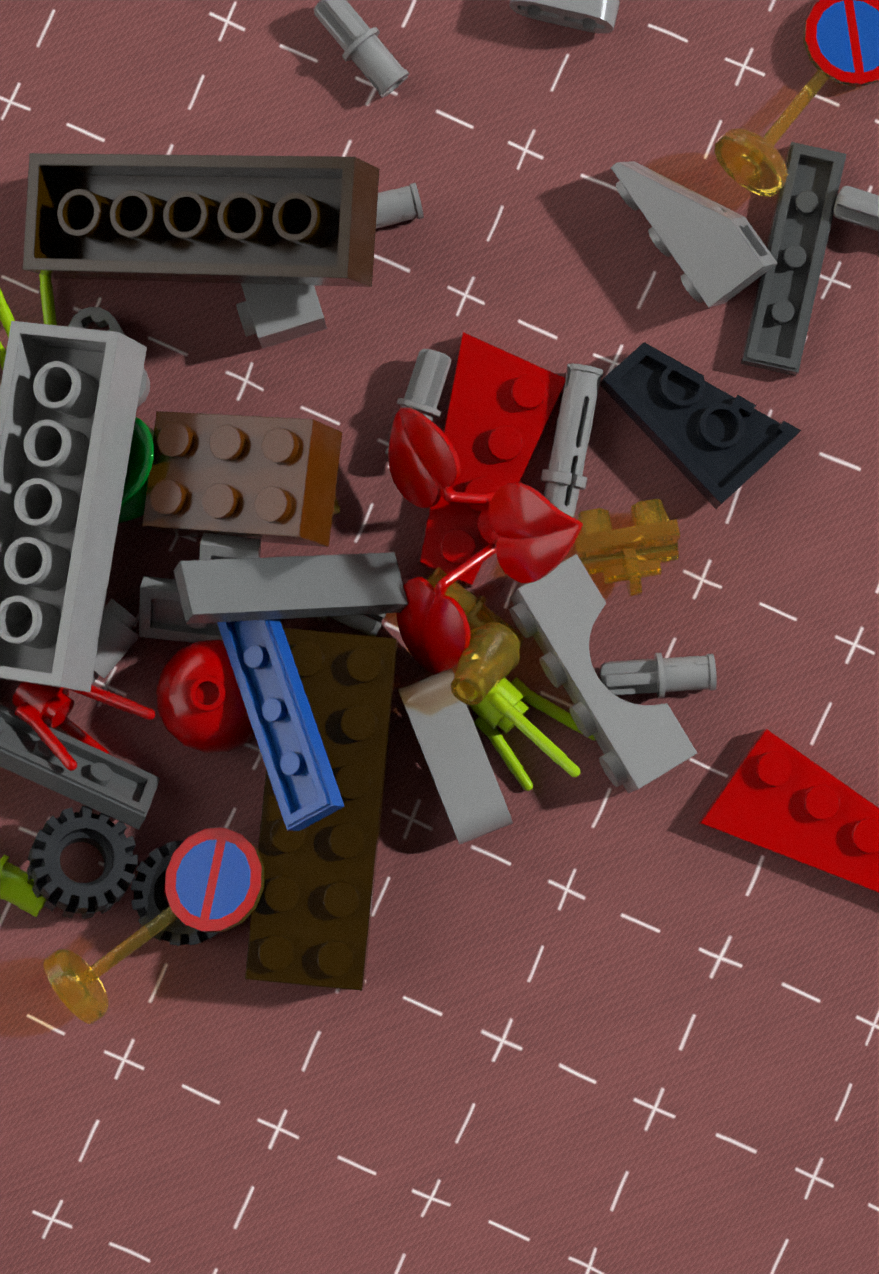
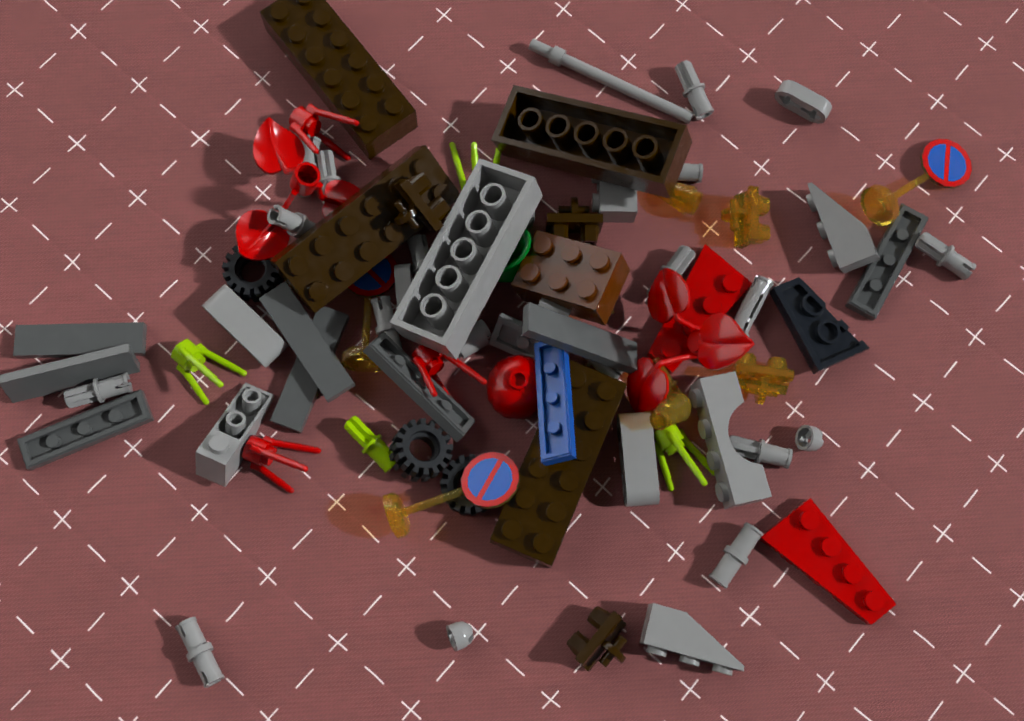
camera: 10 degrees right, 10 degrees down
none -> light grey hinge [446,621,474,651]
none -> light grey bar [528,38,694,124]
none -> dark brown hips [545,197,603,246]
none -> dark brown hips [567,606,627,672]
none -> light grey slope [639,603,745,676]
none -> clear yellow cone [655,182,703,215]
none -> light grey pin [709,522,764,589]
none -> clear yellow hips [721,185,770,249]
none -> light grey hinge [795,425,824,452]

